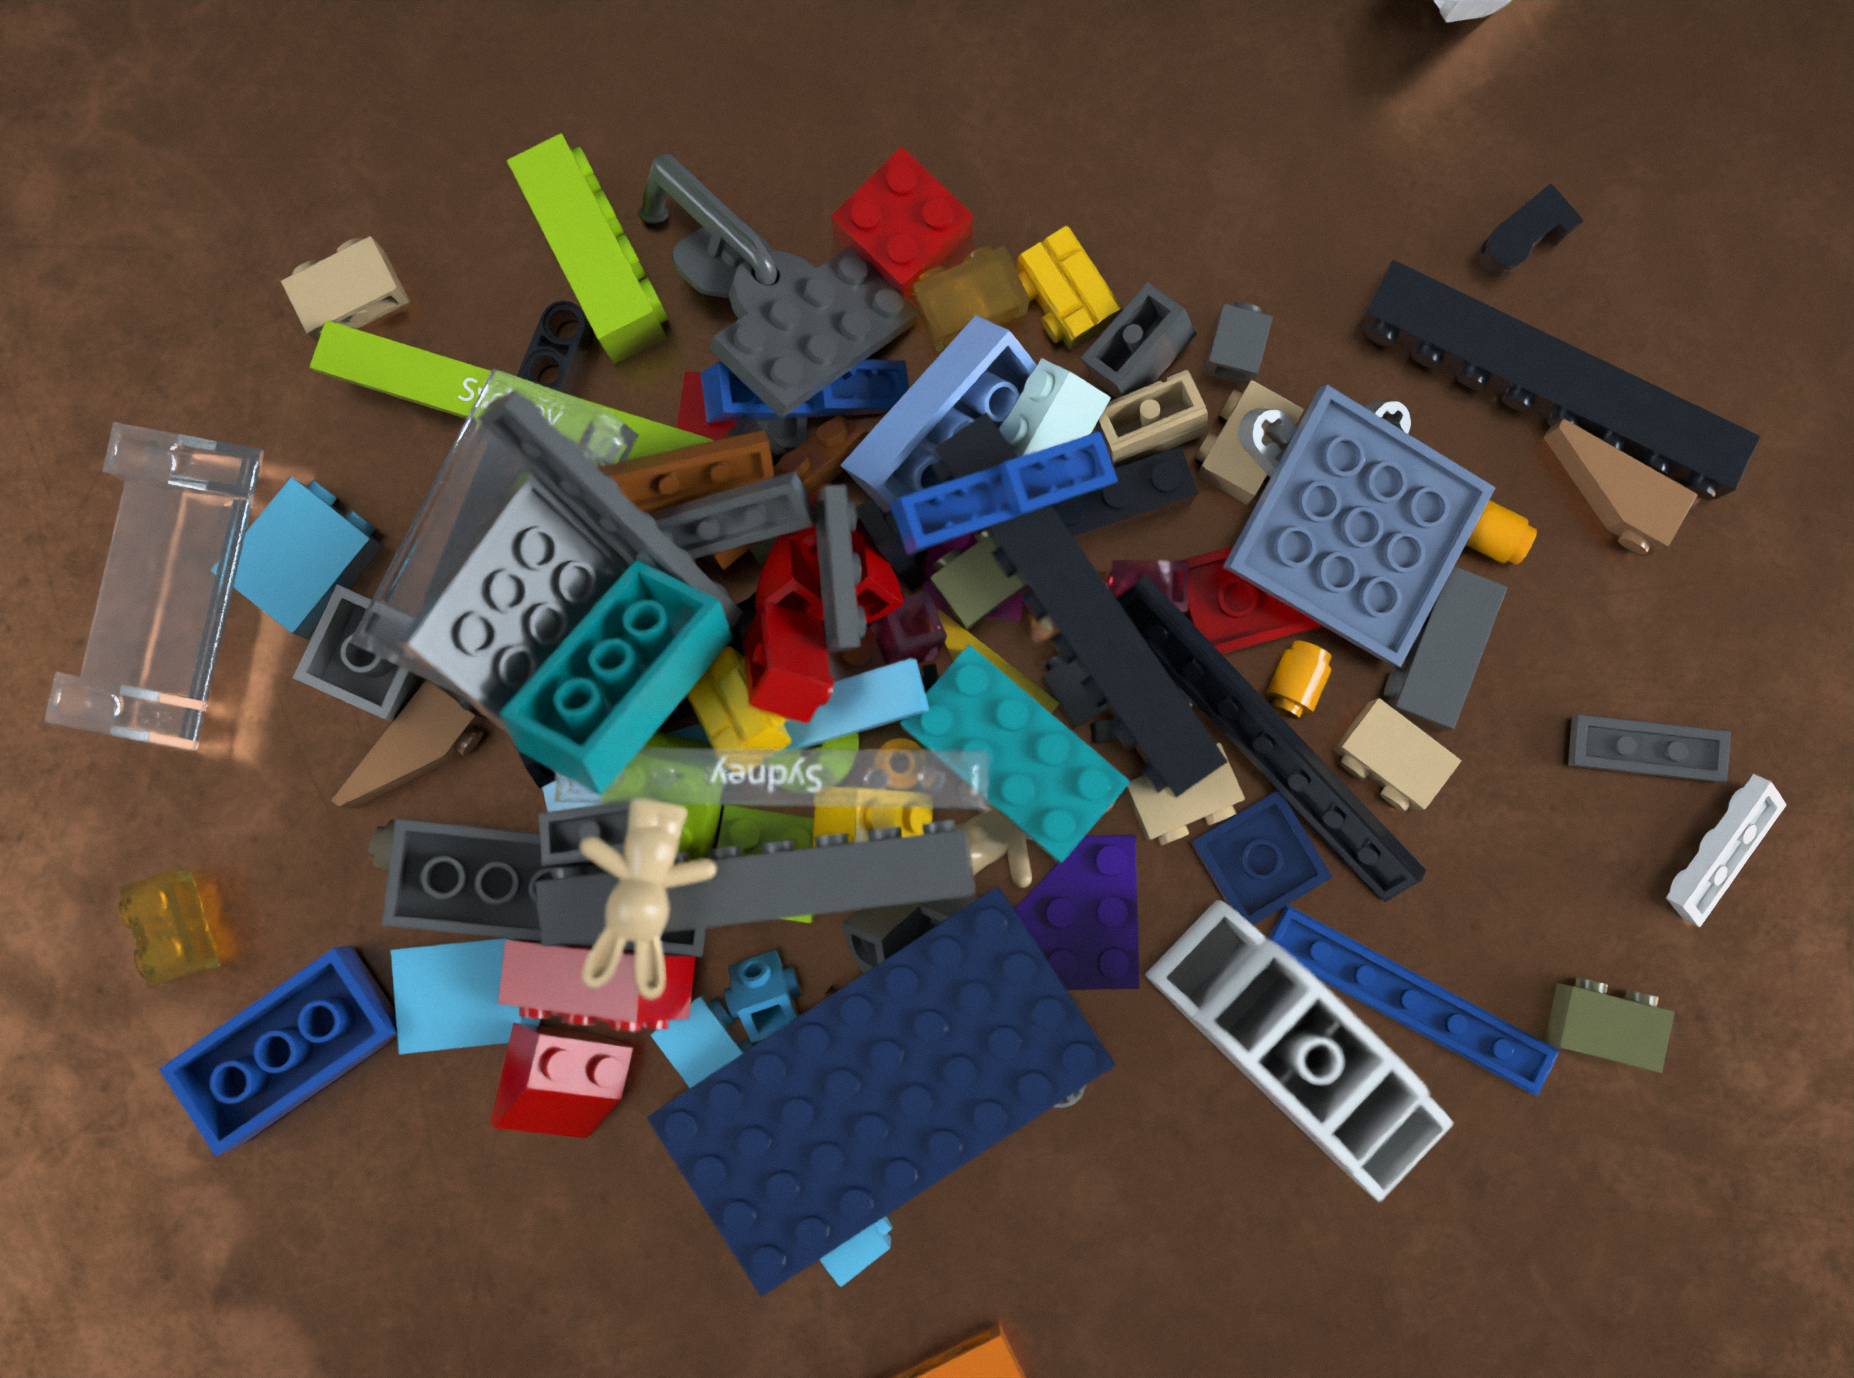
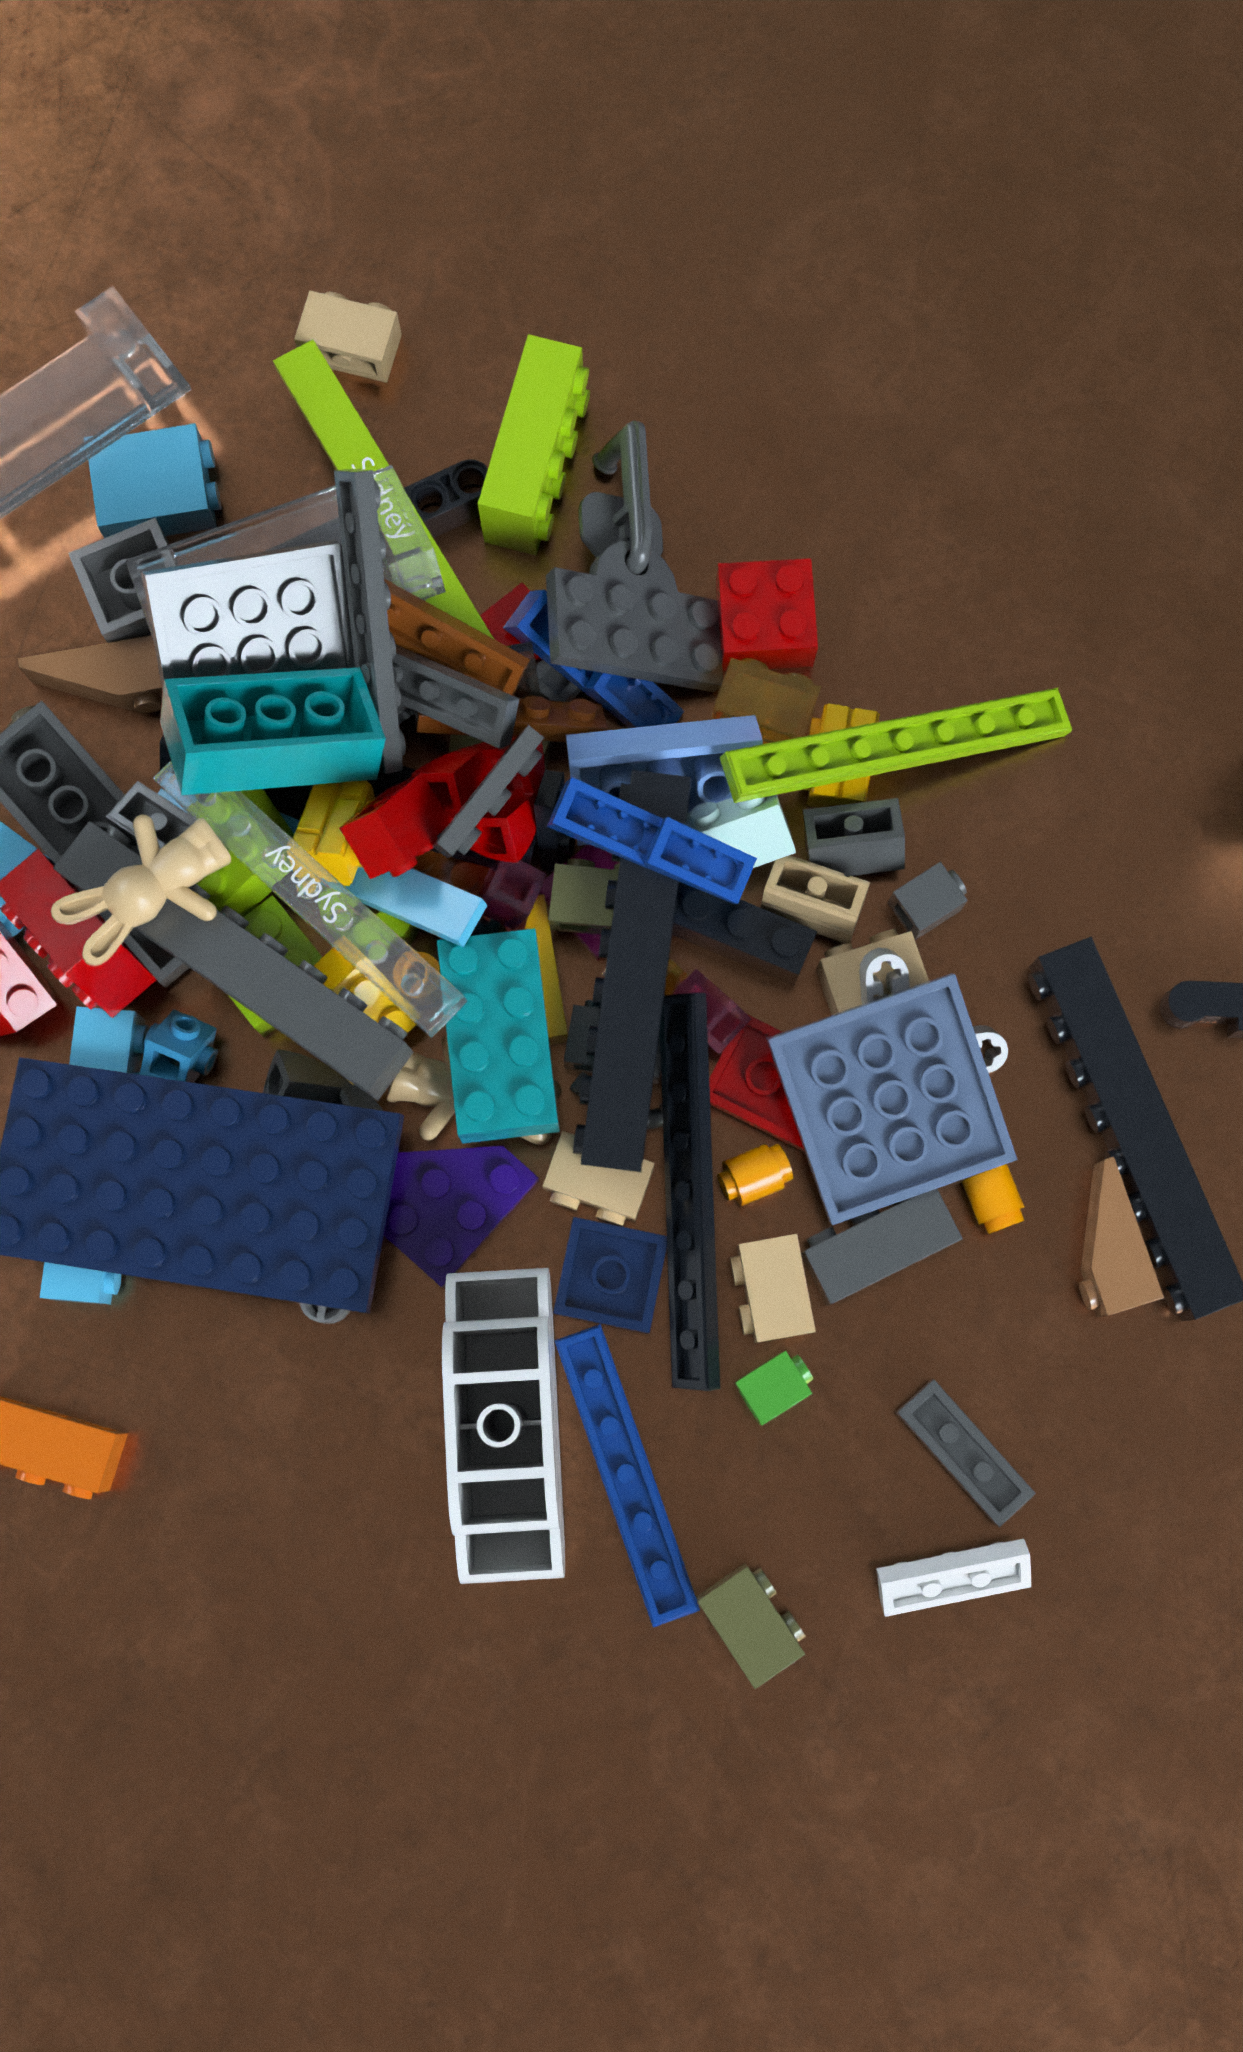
camera: 40 degrees right, 5 degrees down
none -> lime tile [720,688,1072,803]
none -> bright green brick [733,1351,814,1426]

